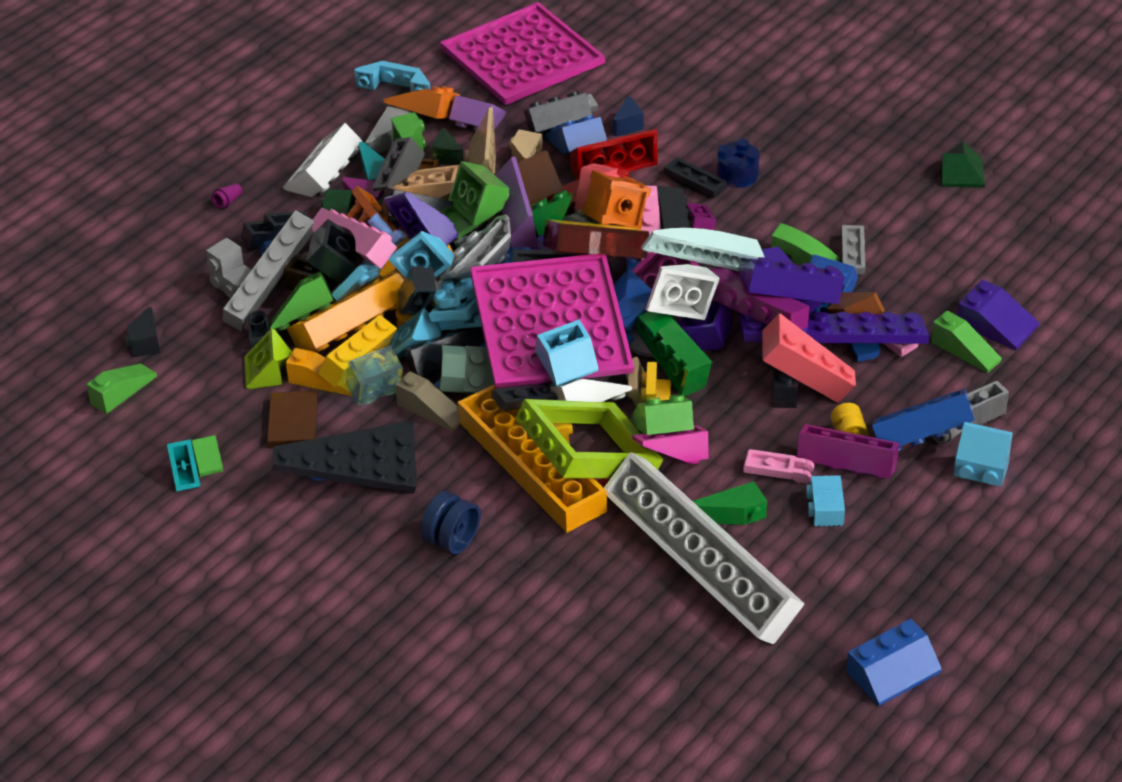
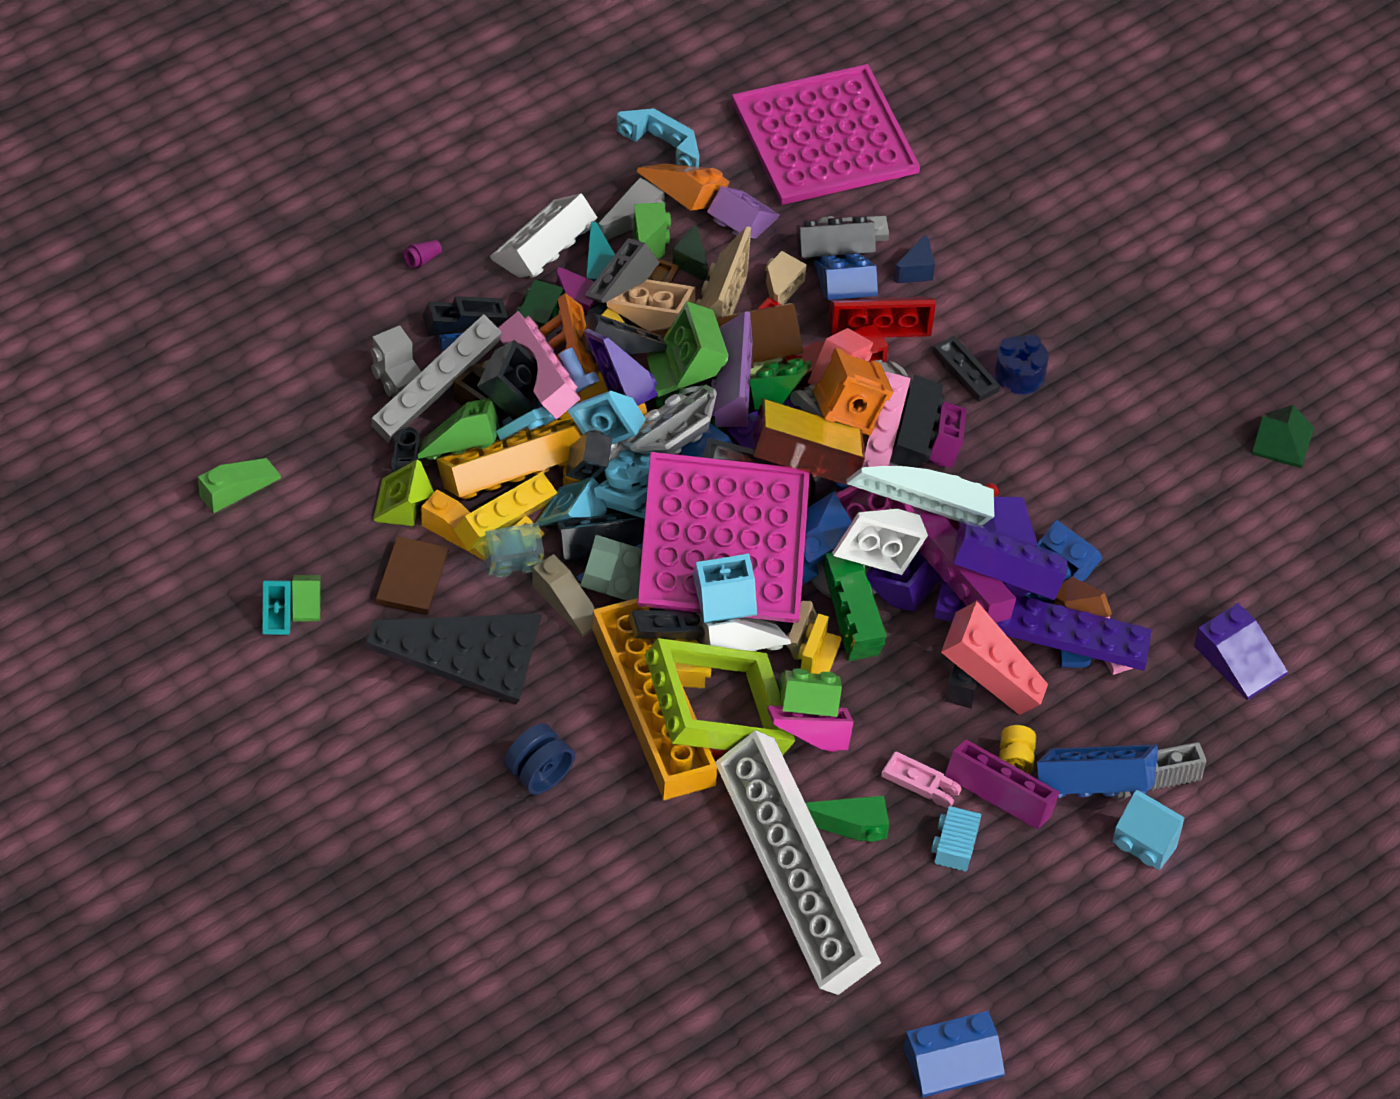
camera: 10 degrees right, 10 degrees up
black slope [124,307,160,357] -> none
bright green slope [771,223,840,265] -> none
light grey plate [842,225,865,275] -> none
bright green slope [931,311,1002,373] -> none

